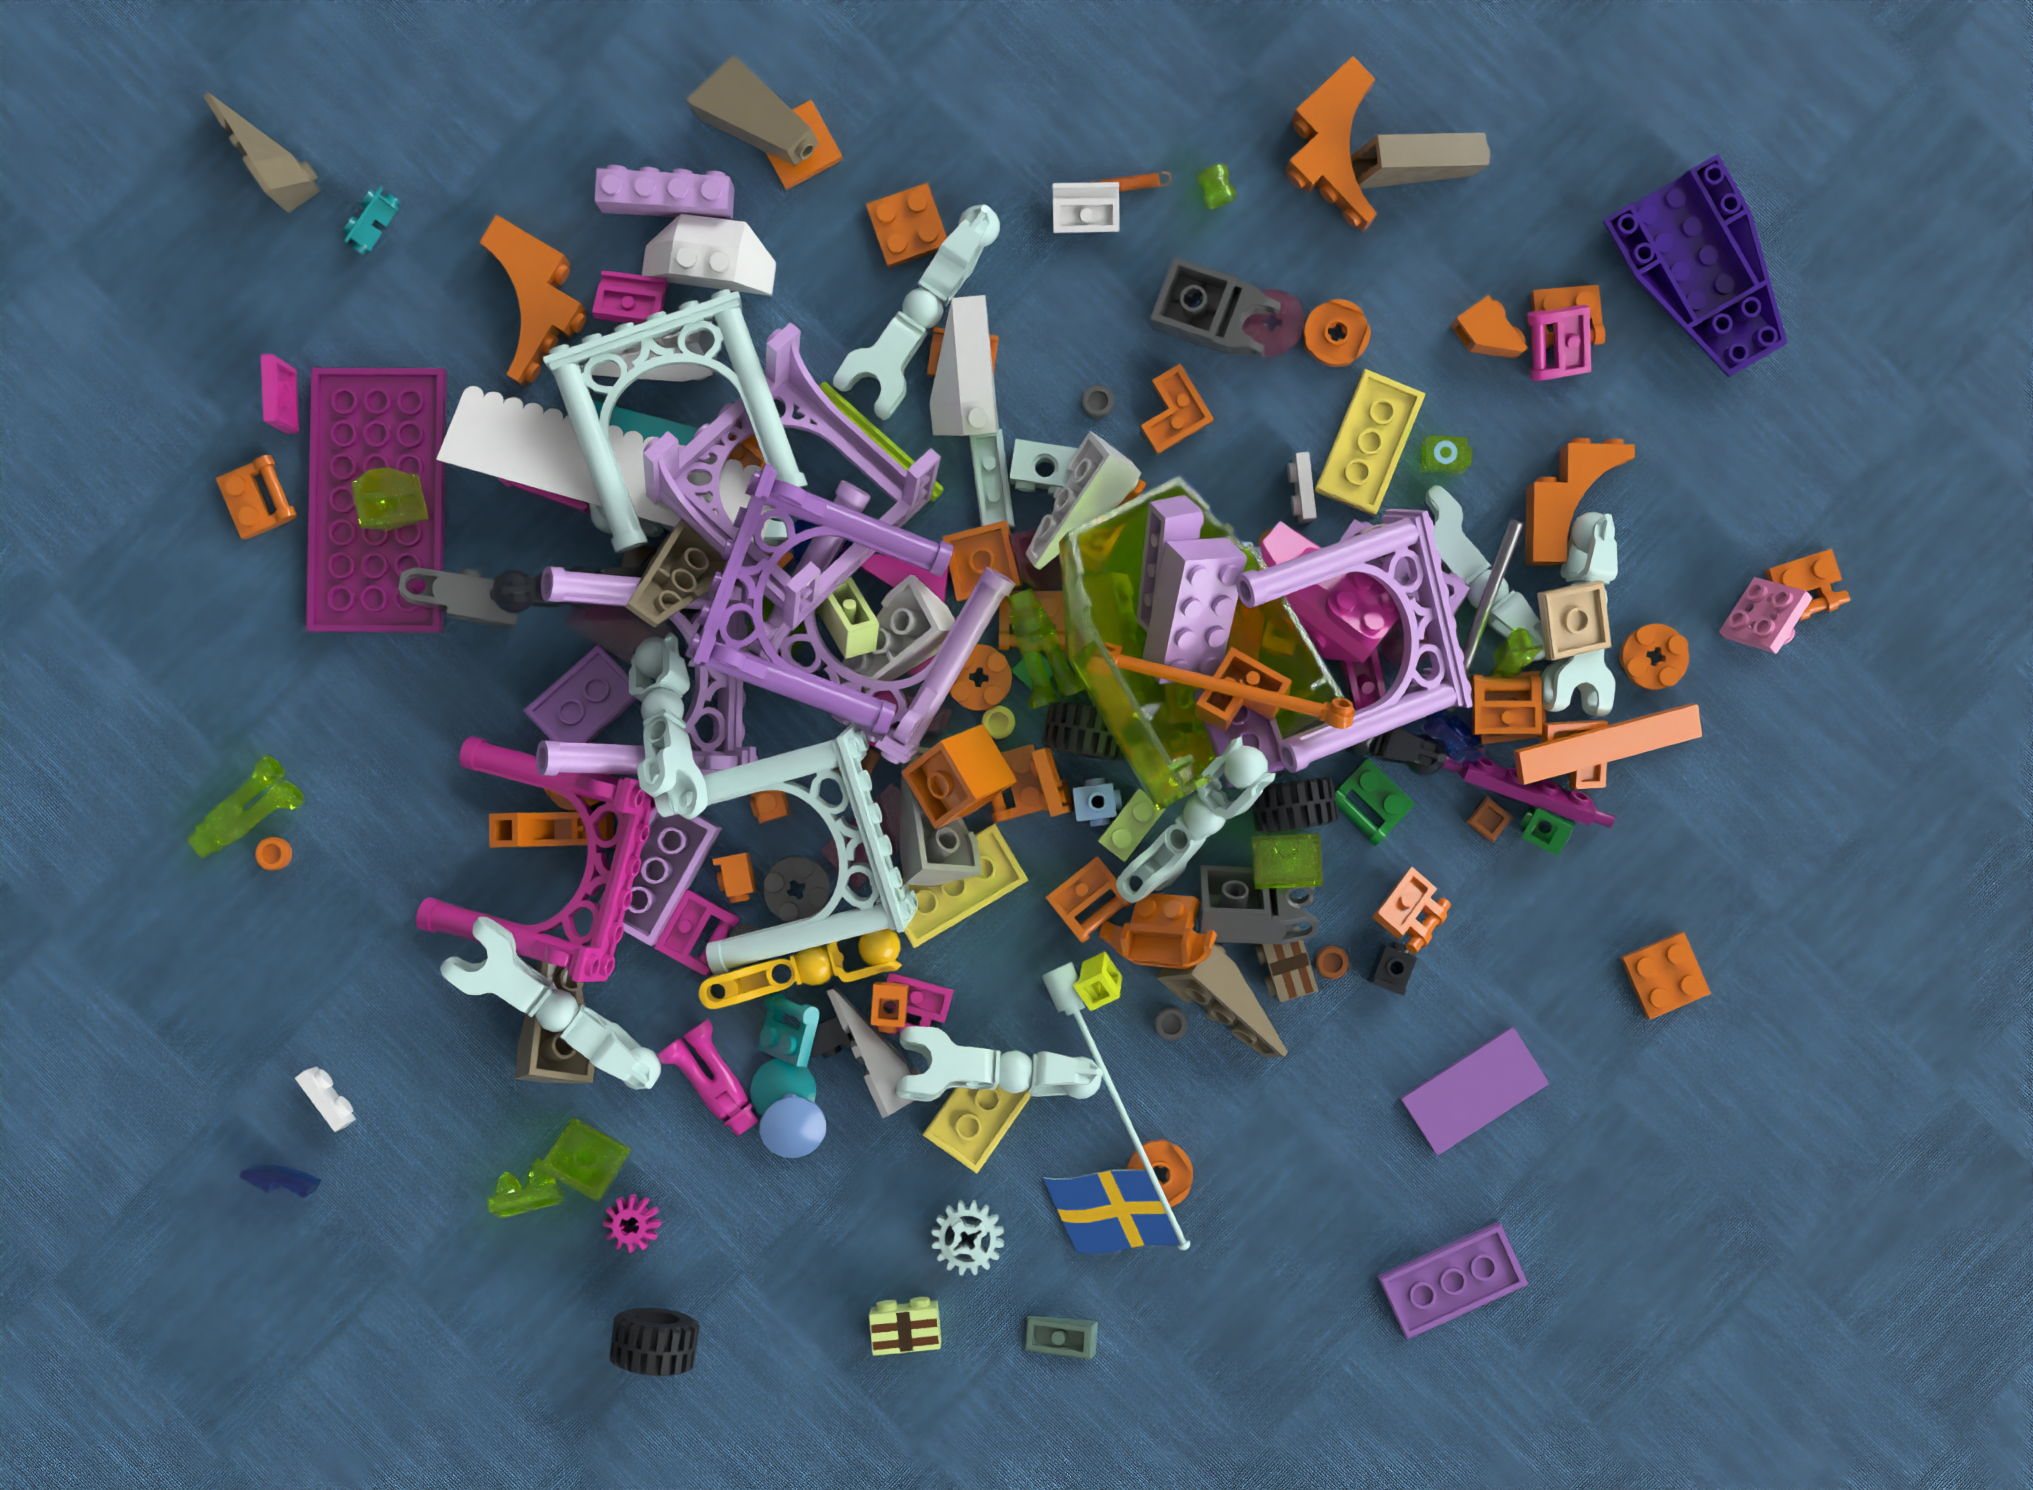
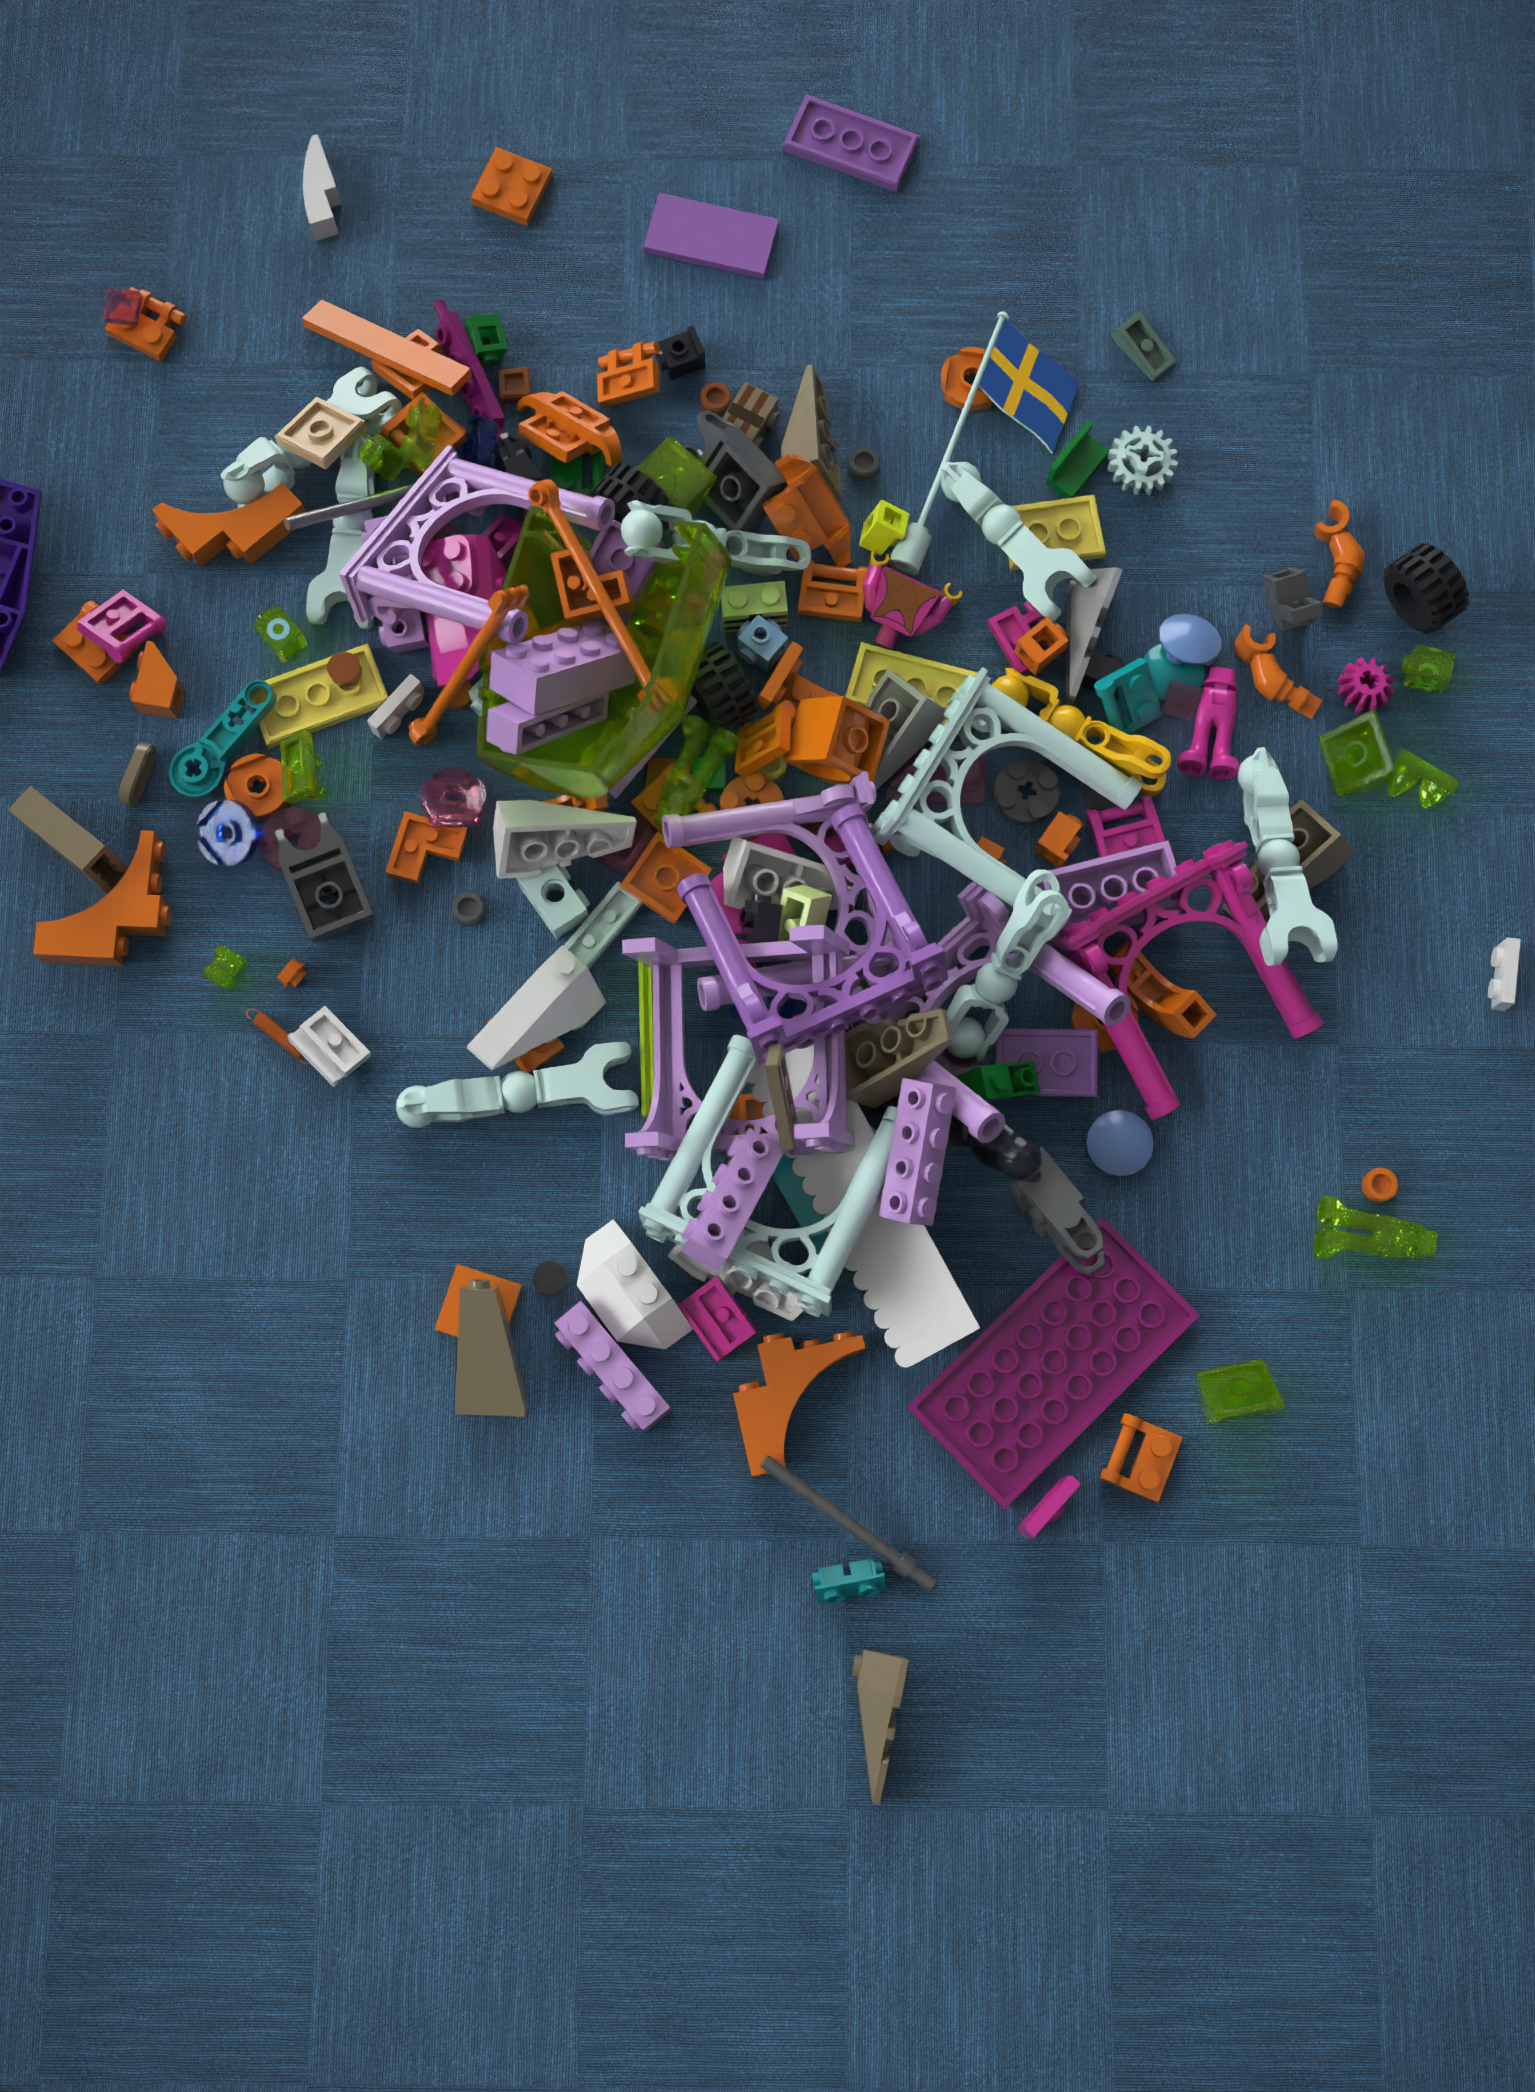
camera: 135 degrees left, 10 degrees down
clear neon green slope [351,467,429,530] -> none
orange plate [866,182,947,269] -> none
brick [869,1297,942,1356] -> none
orange plate [1619,623,1689,690] -> none
bright pink plate [1719,577,1812,654] -> none
none -> clear pink tile [103,288,143,326]
none -> dark tan tile [118,742,157,806]
none -> teal beam [168,680,277,798]
none -> clear blue plate [197,800,263,866]
none -> orange plate [277,957,307,988]
none -> clear neon green tile [280,730,329,804]
none -> white slope [303,134,341,241]
none -> dark orange tile [327,652,362,686]
none -> clear neon green hinge [399,397,441,470]
none -> orange hinge [408,585,529,747]
none -> clear pink plate [420,768,486,828]
none -> orange plate [516,391,622,466]
none -> clear smoke tile [533,1261,568,1297]
none -> lavender brick [680,1128,785,1273]
none -> black brick [734,894,783,943]
none -> orange plate [735,700,796,777]
none -> flat silver bar [760,1455,936,1591]
none -> dark tan tile [765,1044,798,1150]
none -> torso [863,550,963,649]
none -> lavender brick [879,1078,957,1226]
none -> green slope [957,1060,1041,1105]
none -> green panel [1046,420,1110,498]
none -> medium blue dish [1086,1110,1154,1177]
none -> clear pink tile [1161,680,1204,721]
none -> clear neon green slope [1196,1358,1285,1425]
none -> orange piece [1234,624,1323,719]
none -> dark grey brick [1262,567,1324,631]
none -> orange piece [1313,500,1365,608]
none -> clear neon green brick [1401,644,1456,694]

